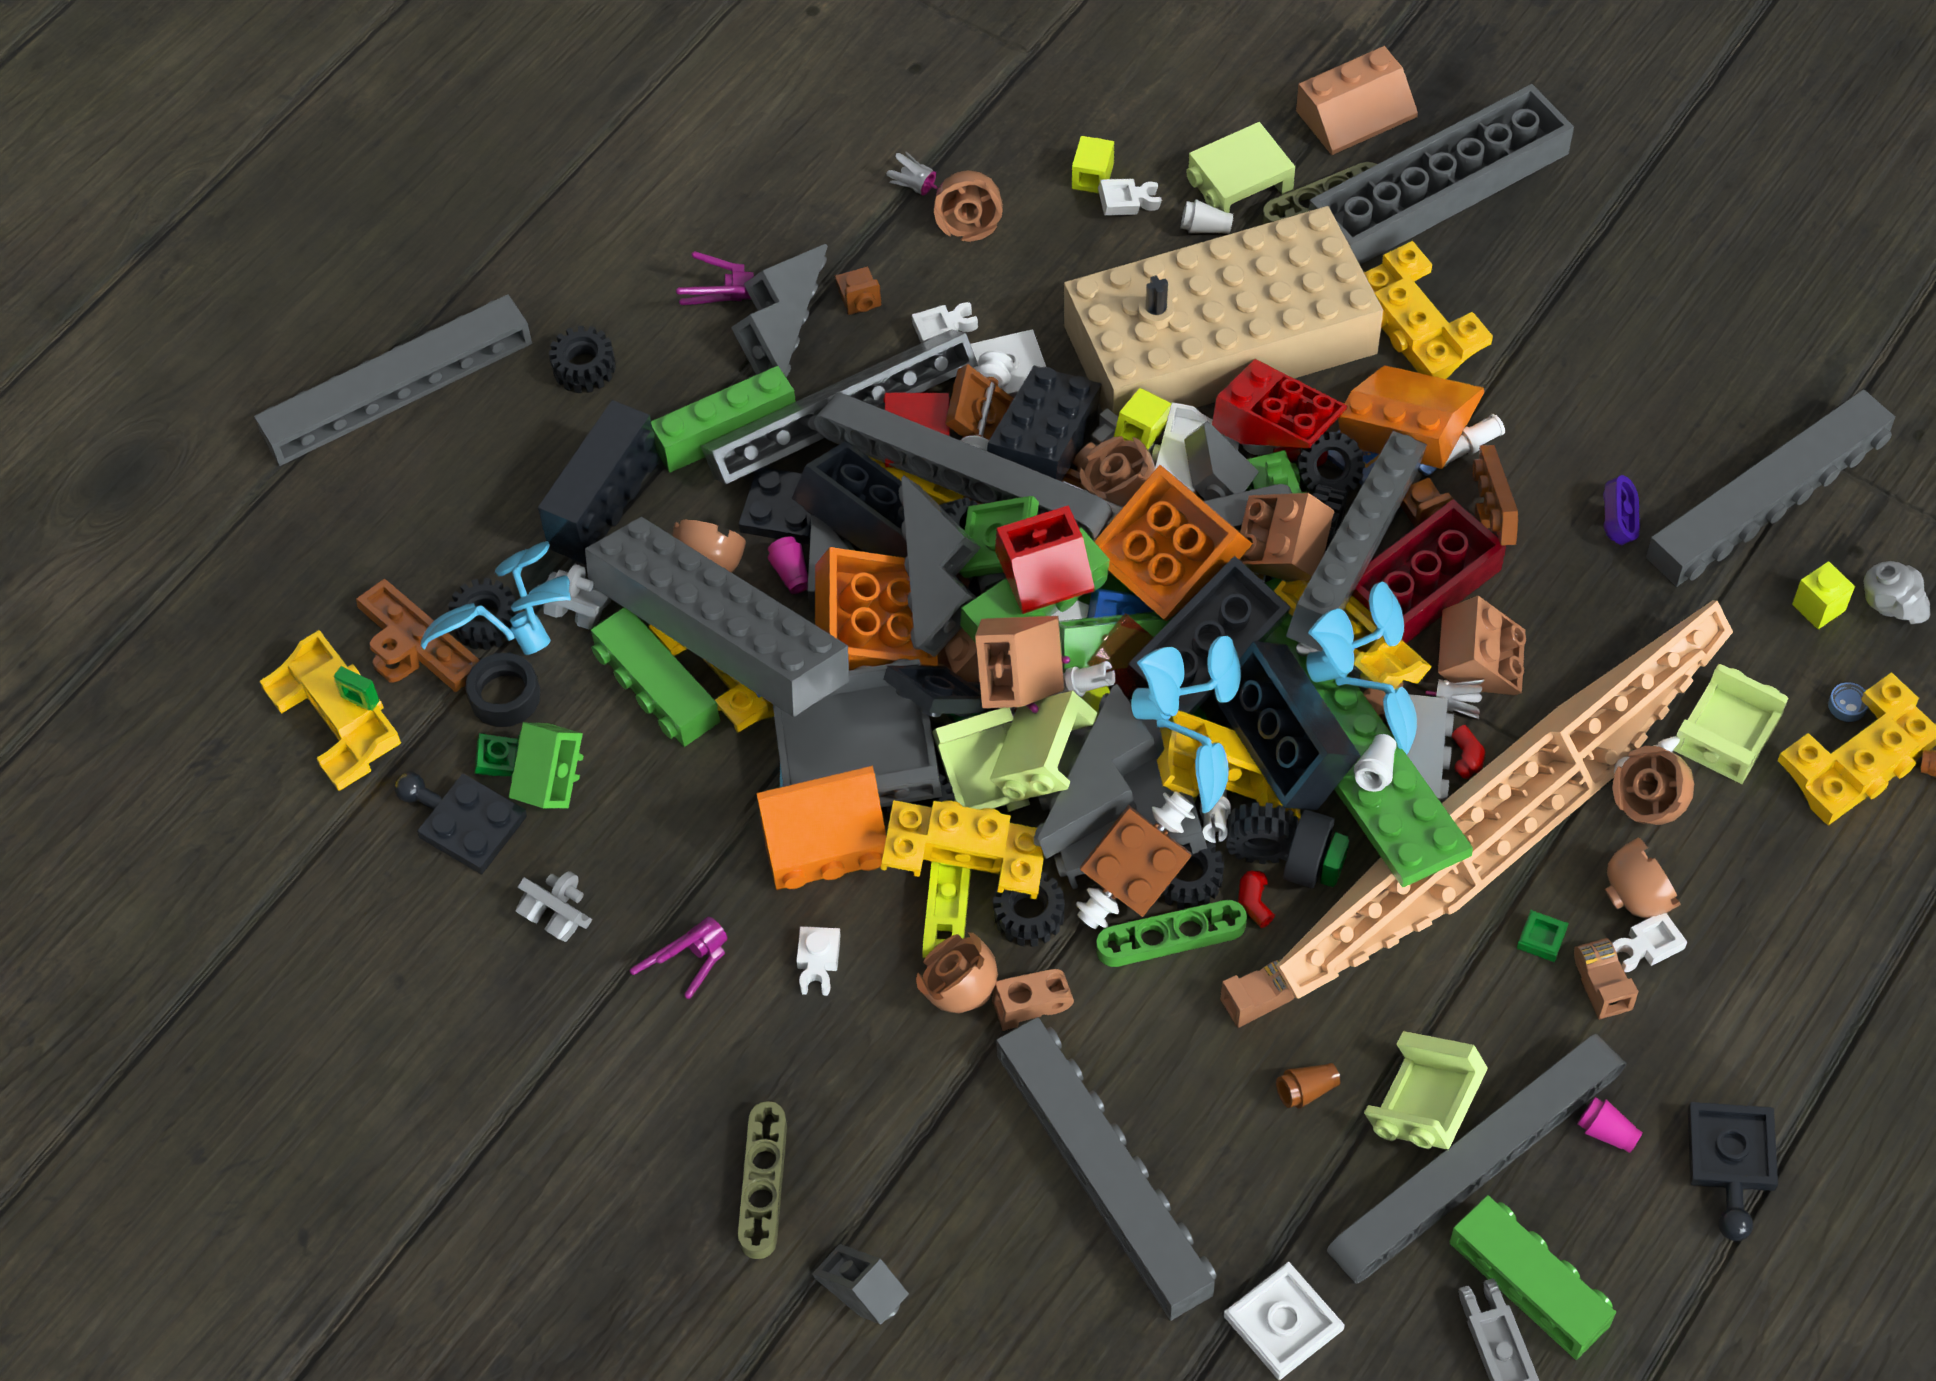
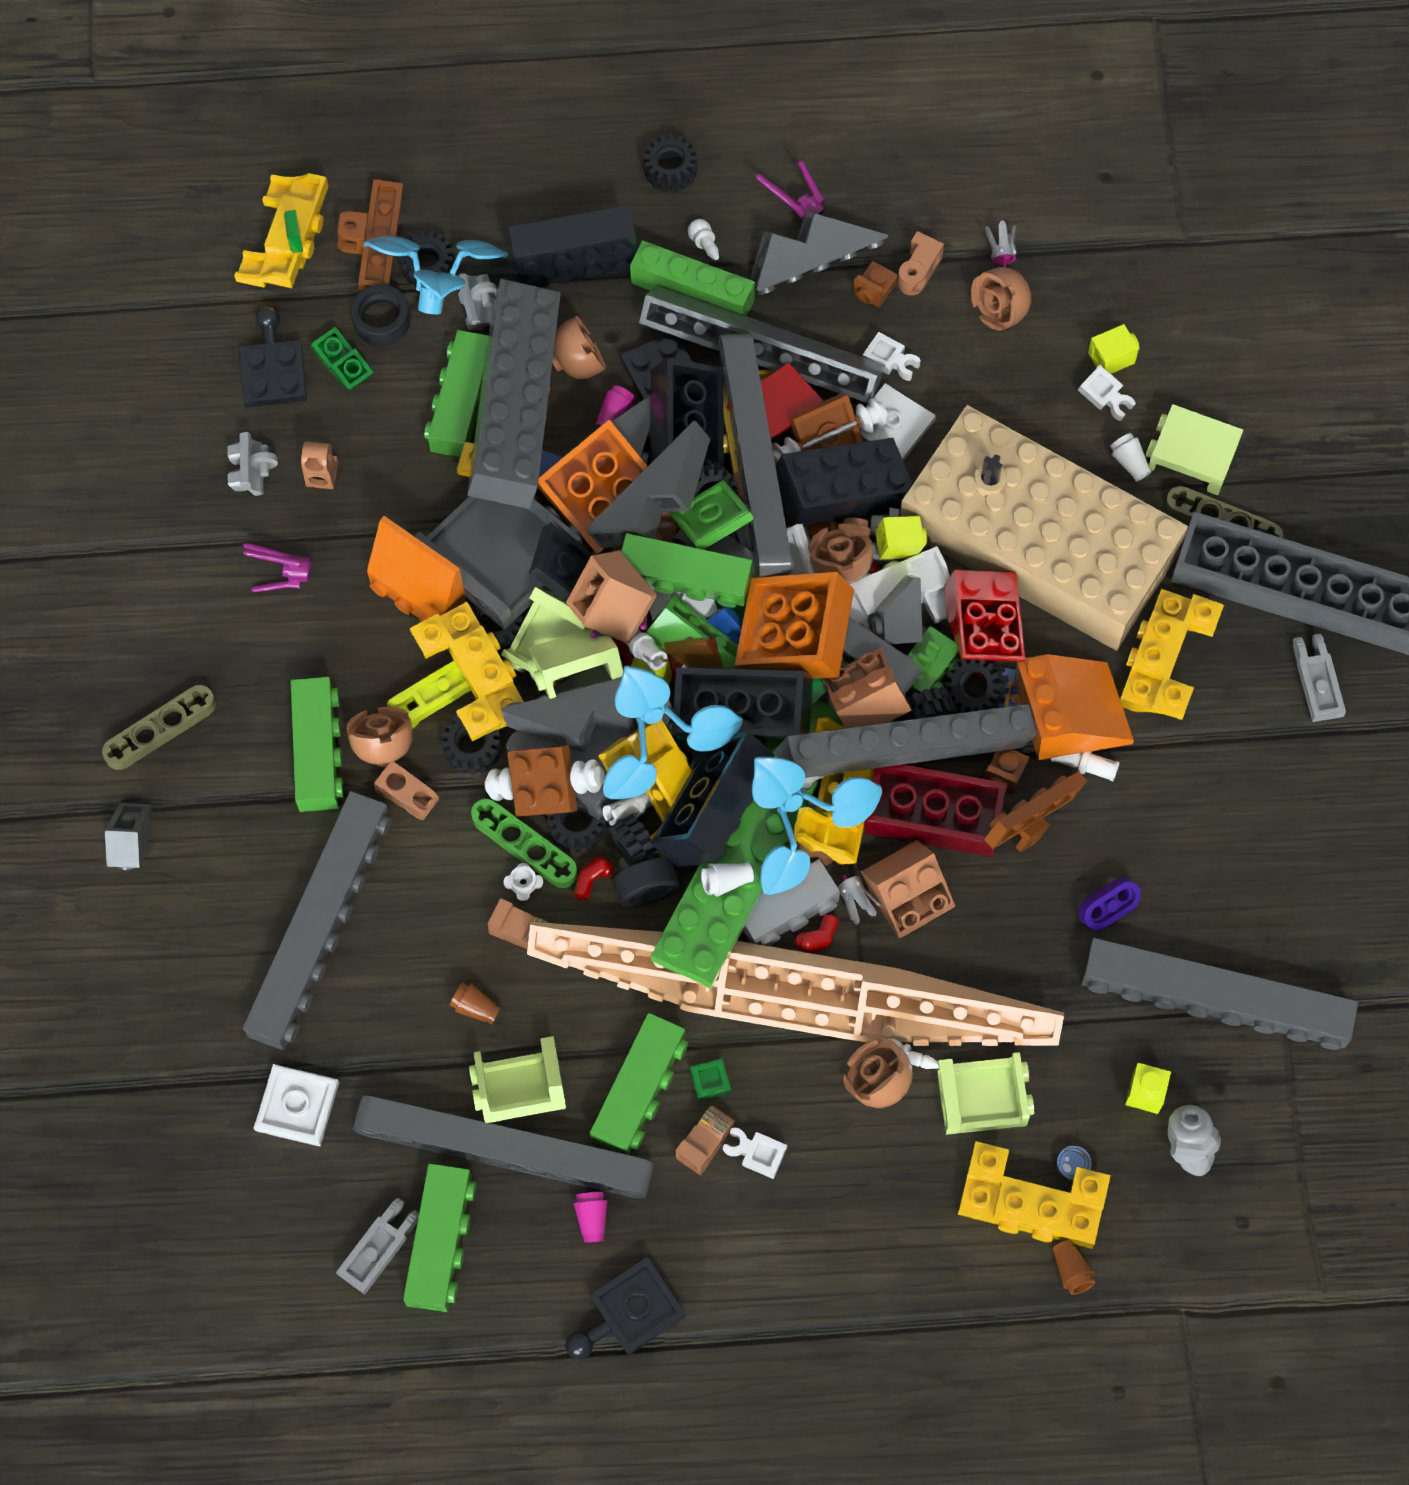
camera: 50 degrees right, 10 degrees up
dark grey brick [254,294,532,466] -> none
bright green brick [509,722,584,808] -> none
white plate [797,926,841,996] -> none
red slope [995,505,1095,614] -> none
nougat slope [1296,46,1418,155] -> none
green tile [1321,832,1349,888] -> none
nougat cylinder [1605,837,1681,918] -> none
none -> bright green brick [291,677,344,812]
none -> nougat leg [301,441,339,489]
none -> white plate [504,863,543,901]
none -> bright green brick [590,1013,689,1155]
none -> white bar [688,219,719,260]
none -> nougat leg [898,231,944,295]
none -> light grey hinge [1293,634,1346,722]

